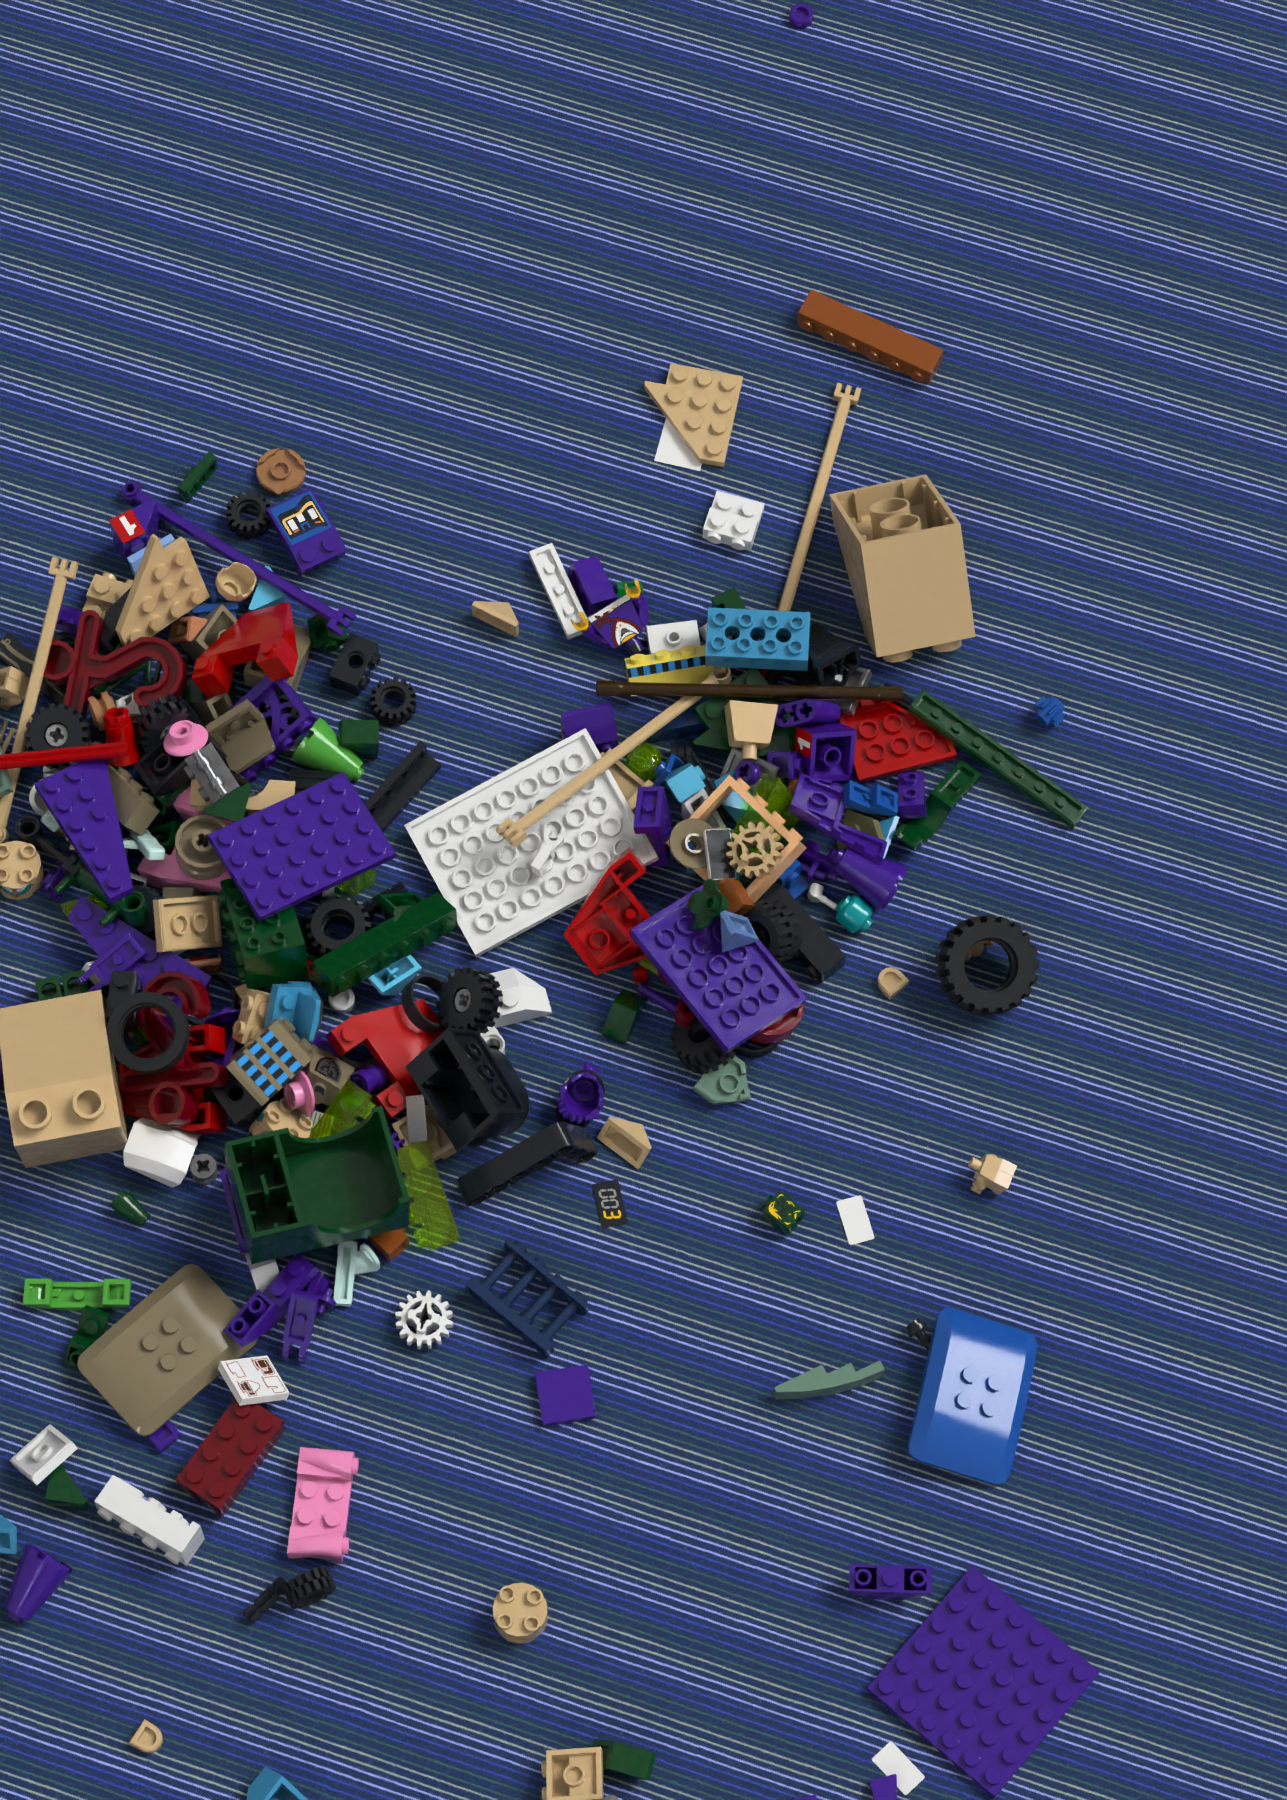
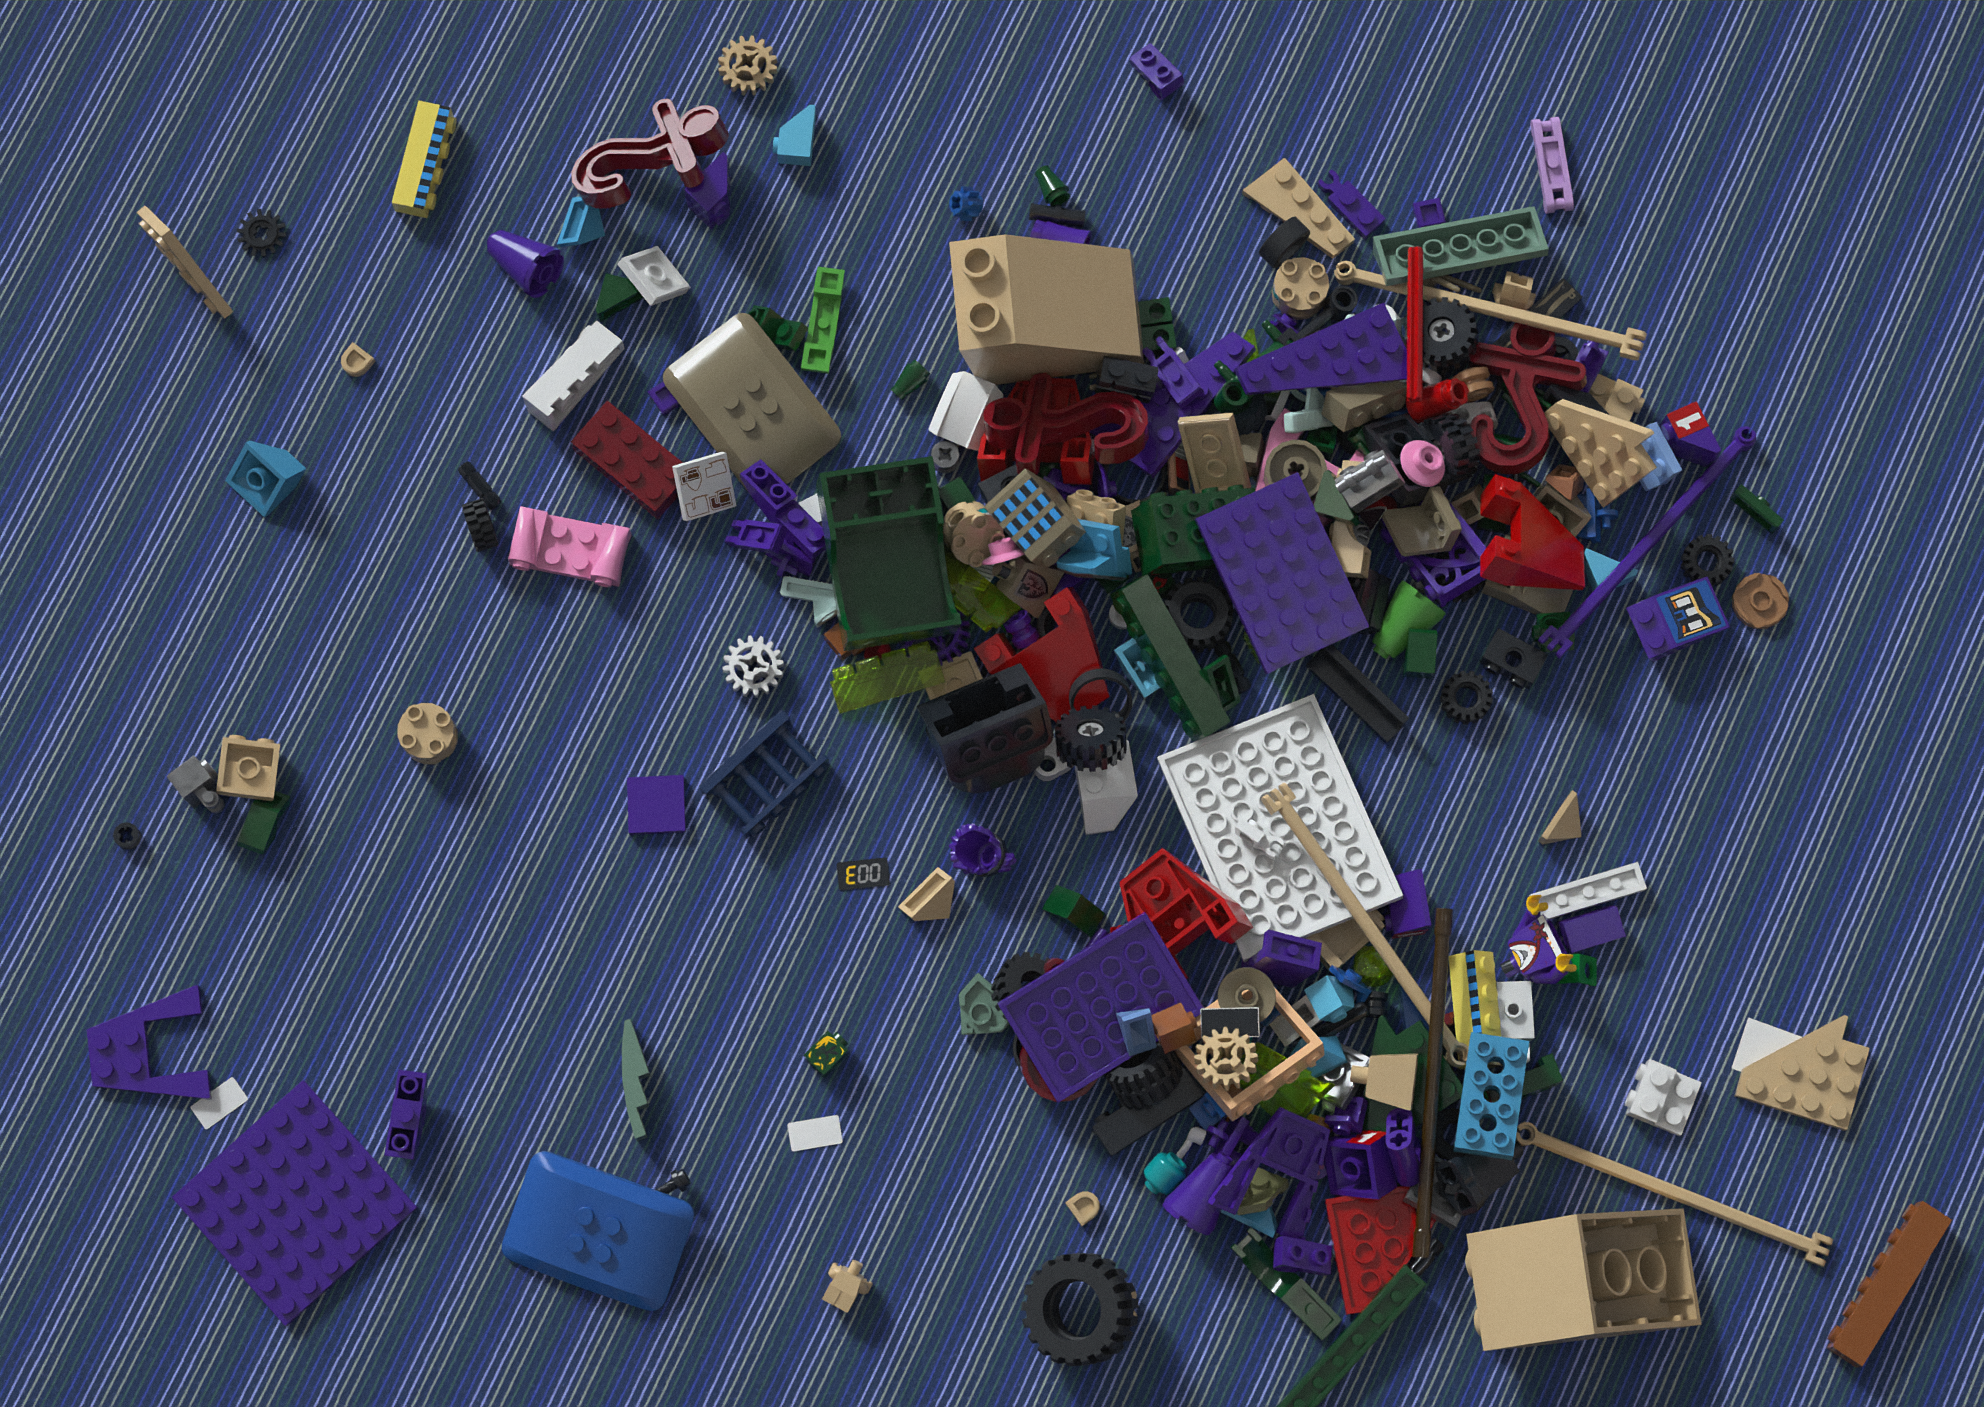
camera: 95 degrees right, 10 degrees up
black tyre [107,992,190,1074] -> none
tan hair [215,562,257,602] -> none
white sticker [406,1095,427,1143] -> none
black beam [456,1122,598,1206] -> none
dark green plate [687,879,729,930] -> none
dark purple bush [735,760,761,786] -> none
blue slope [844,780,898,816] -> none

